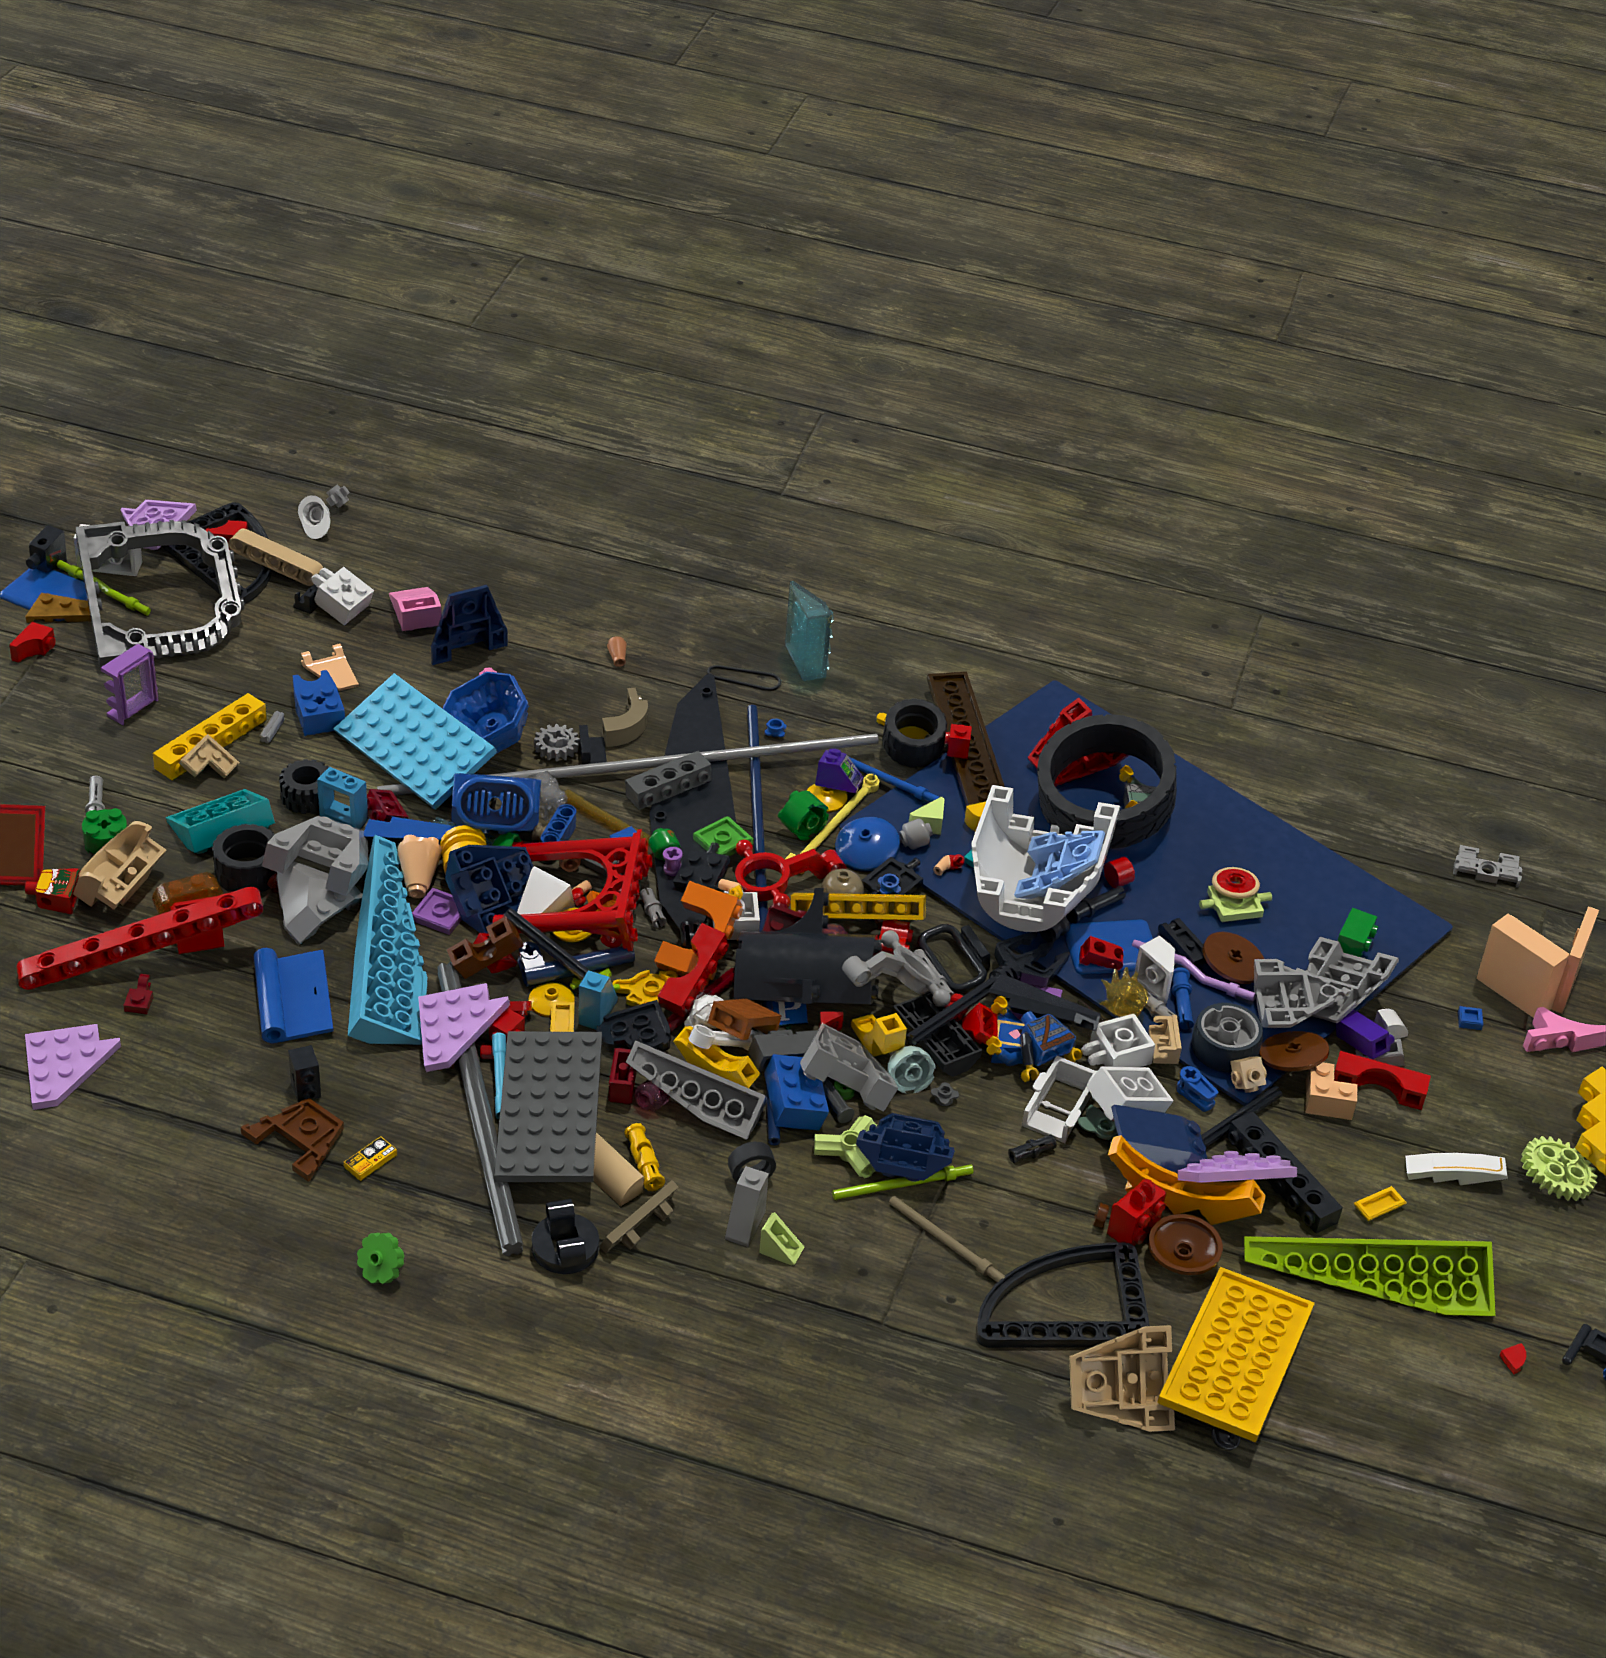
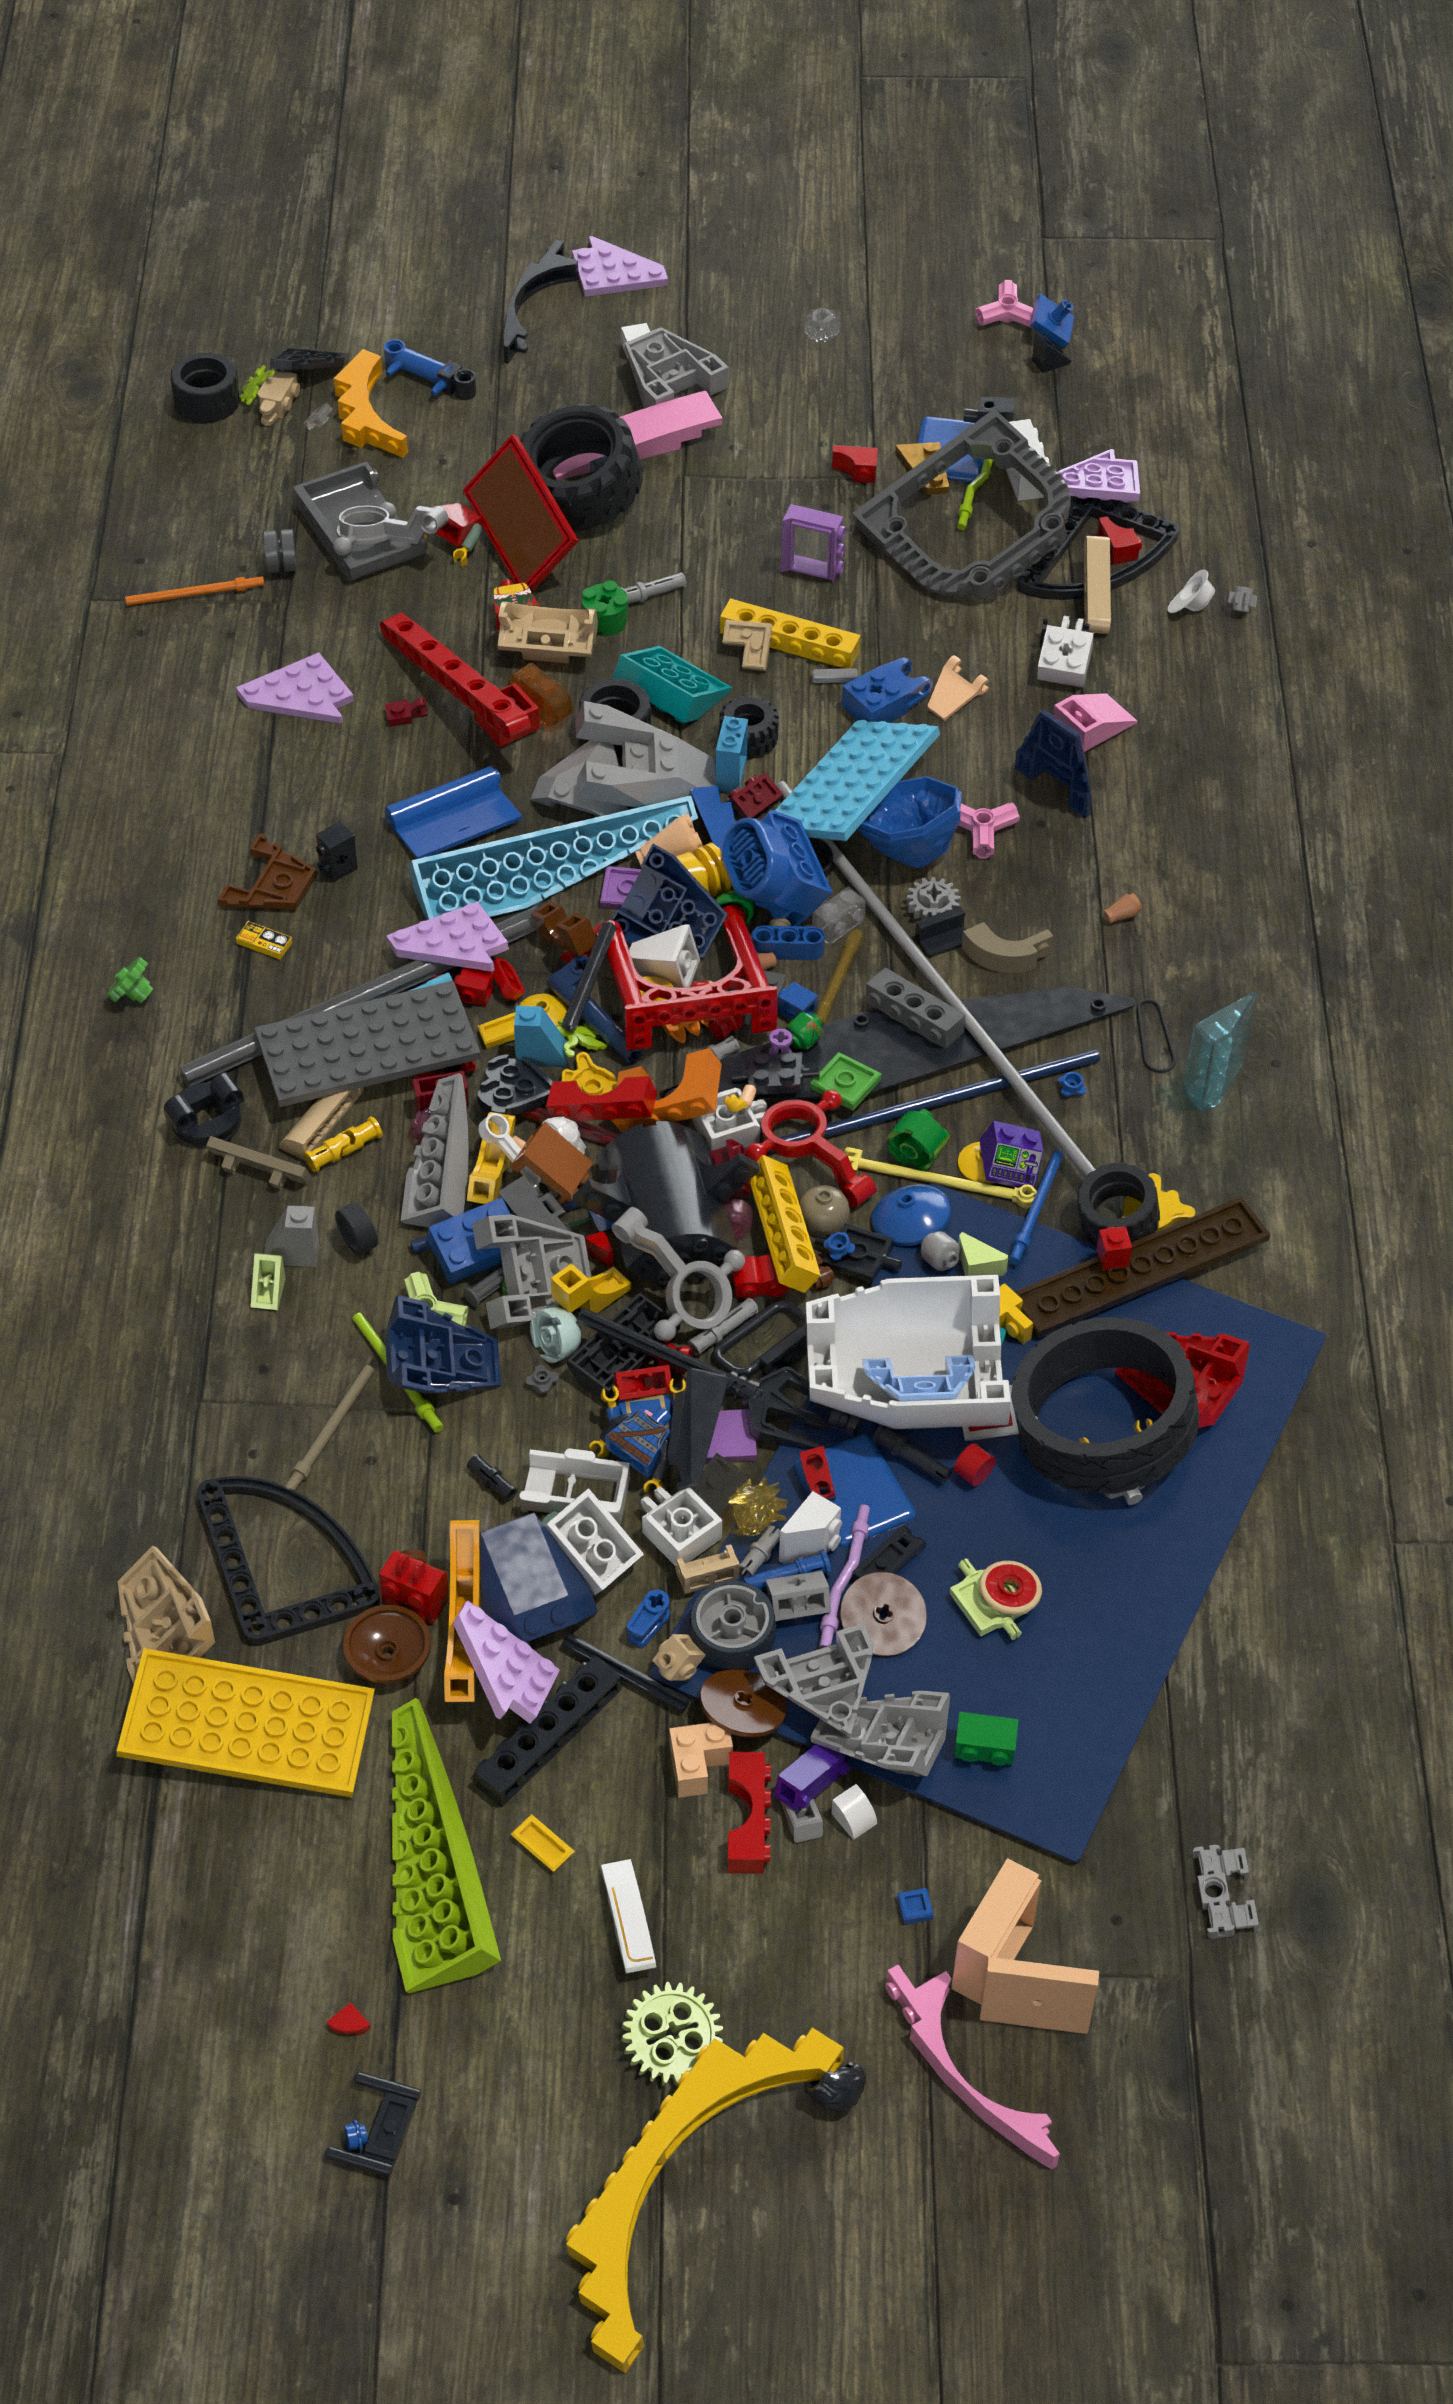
camera: 75 degrees right, 10 degrees up
none -> light grey brick [766,1571,831,1621]

